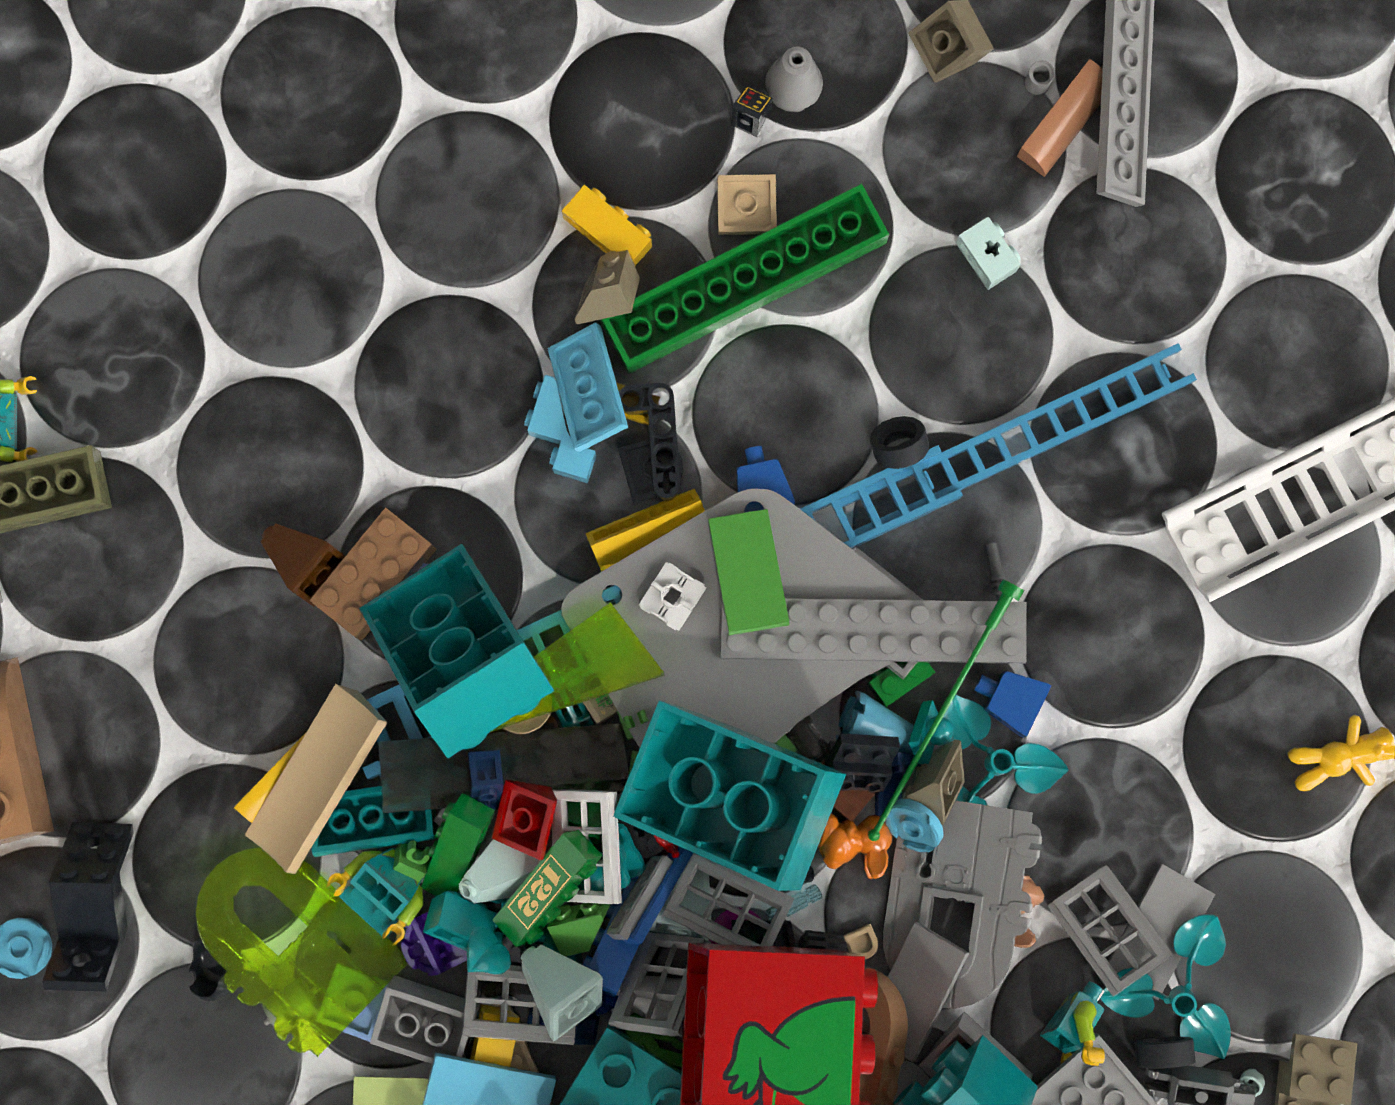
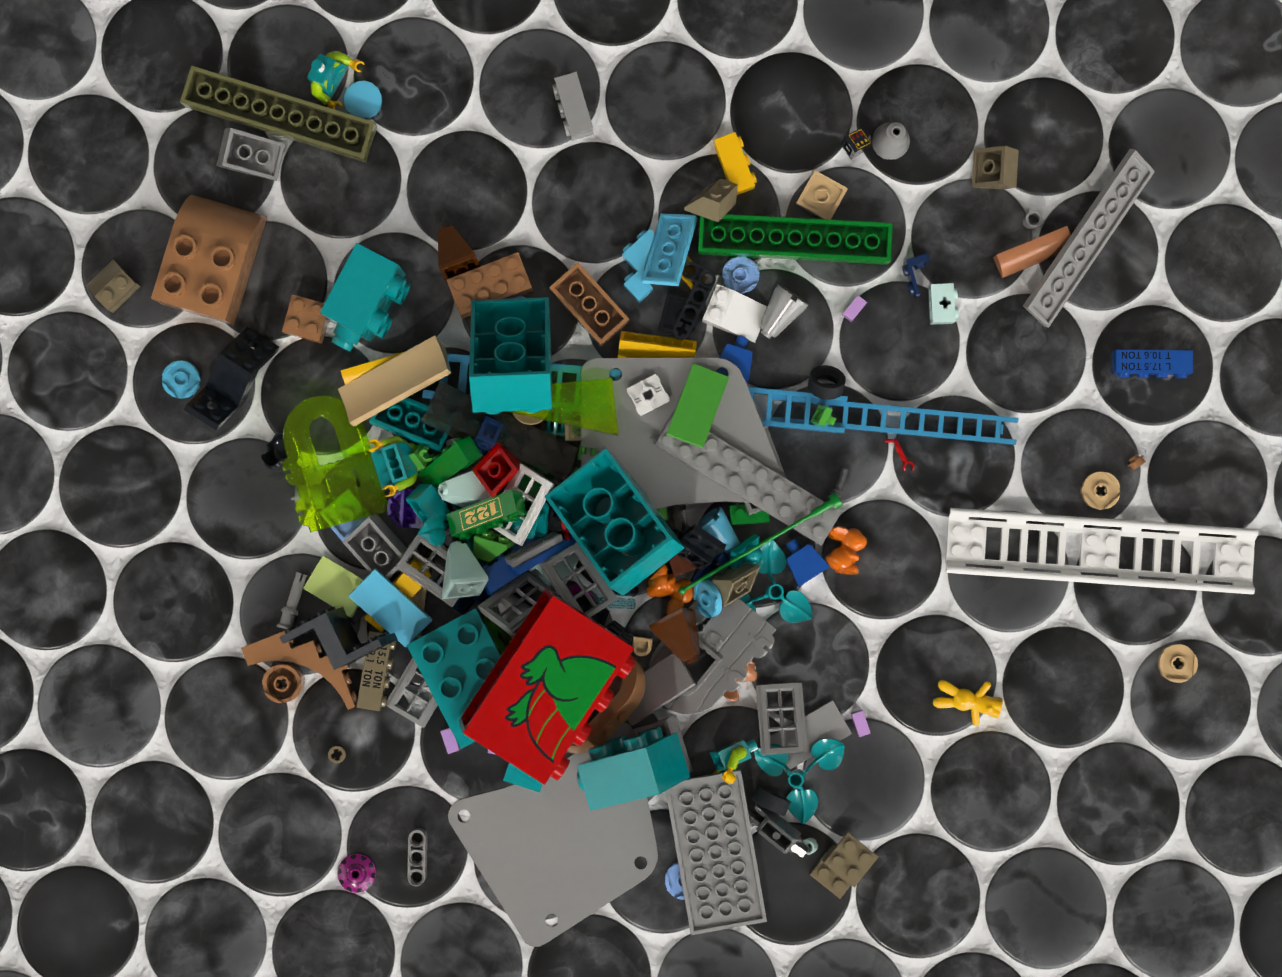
camera: 30 degrees right, 5 degrees up
none -> medium nougat brick [282,295,329,344]
none -> teal brick [320,243,411,352]
none -> medium azure tile [344,81,382,119]
none -> medium nougat brick [549,262,629,347]
none -> light grey brick [552,72,594,141]
none -> reddish brown slope [649,608,700,665]
none -> white slope [702,284,767,343]
none -> light blue tile [721,256,759,295]
none -> light grey cone [760,284,808,339]
none -> bright green tile [810,405,836,427]
none -> orange animal [825,526,867,575]
none -> lavender piece [842,295,867,322]
none -> lavender piece [850,710,871,737]
none -> red piece [884,437,915,472]
none -> dark blue bracket [902,253,930,299]
none -> tan plate [1080,472,1120,510]
none -> blue brick [1112,350,1193,379]
none -> medium nougat plate [1128,454,1146,471]

